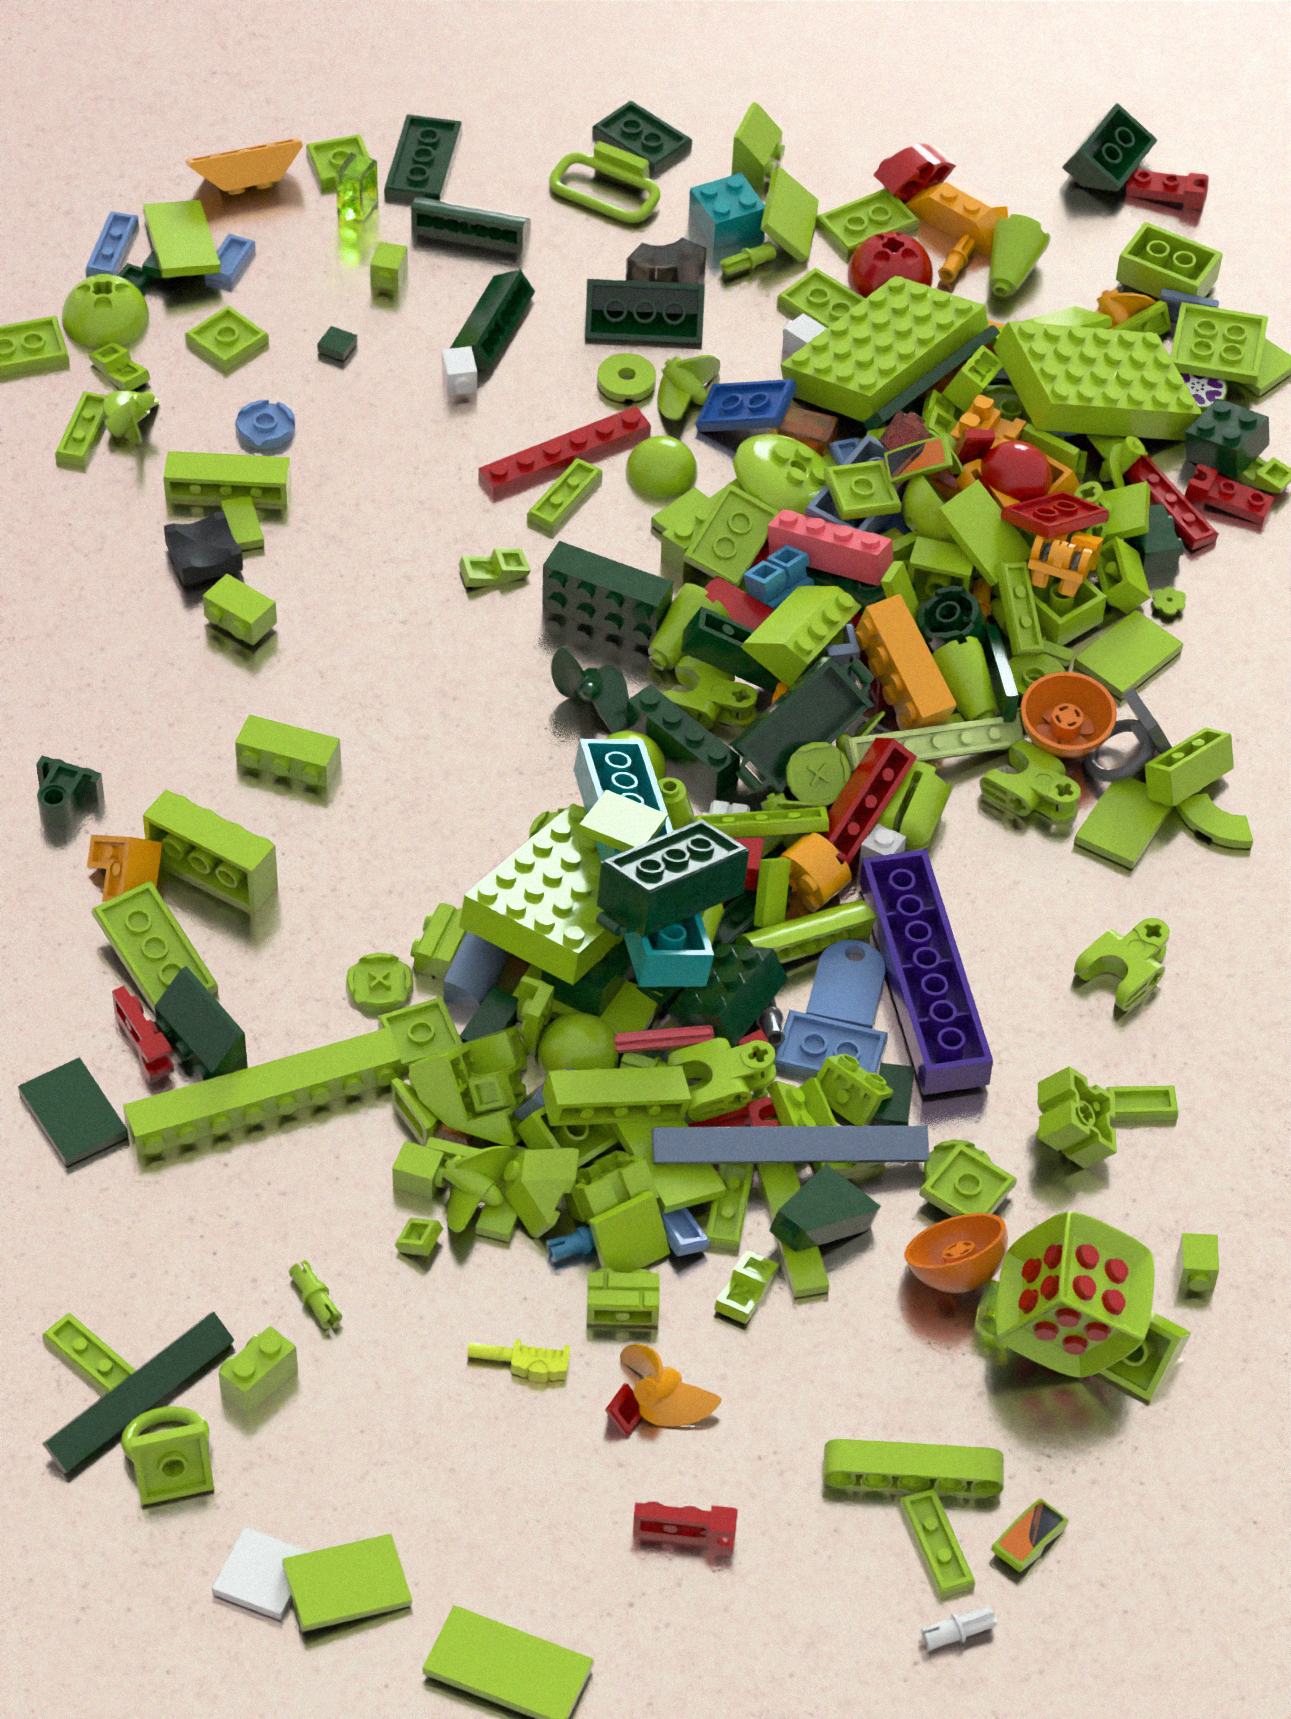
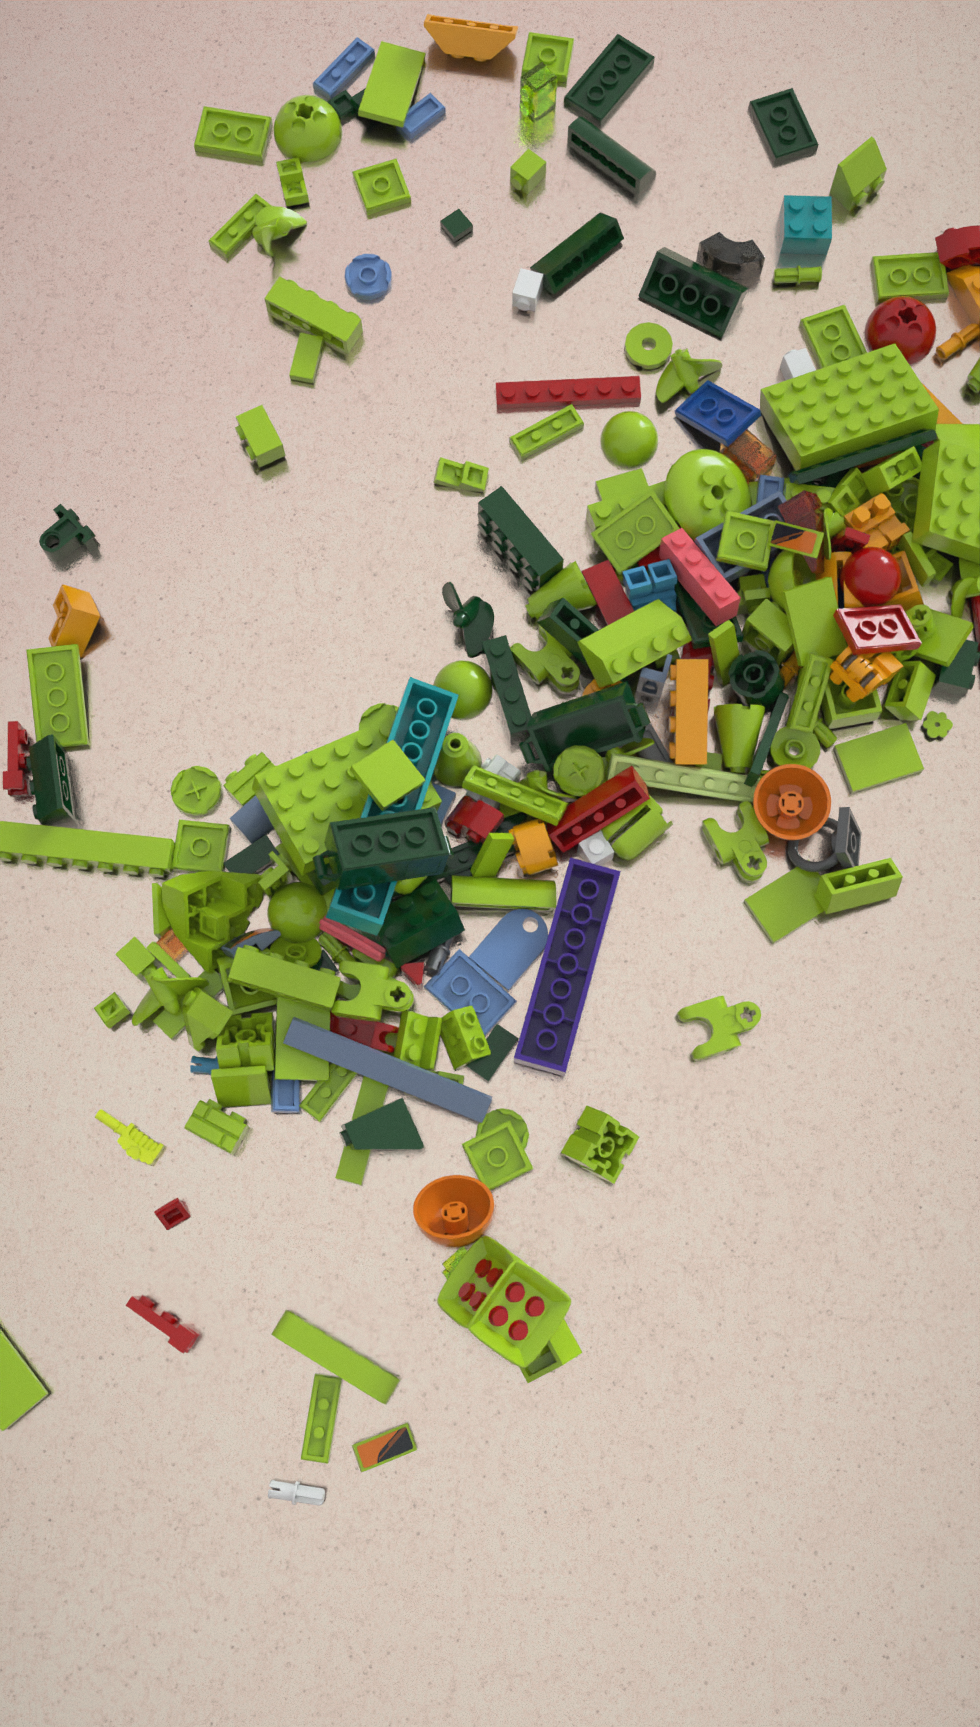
camera: 30 degrees right, 25 degrees up
lime brick [143,789,278,913] -> none
black brick [164,511,243,586] -> none
lime brick [235,714,341,787] -> none
lime pin [289,1260,342,1329] -> none
lime bar [549,141,661,223] -> none
light orange piece [620,1344,721,1427] -> none
lime slope [714,1250,779,1324] -> none
lime tile [760,166,819,263] -> none
lime tile [1106,1085,1179,1122] -> none
lime tile [1176,793,1254,848] -> none
lime brick [1178,1233,1219,1291] -> none

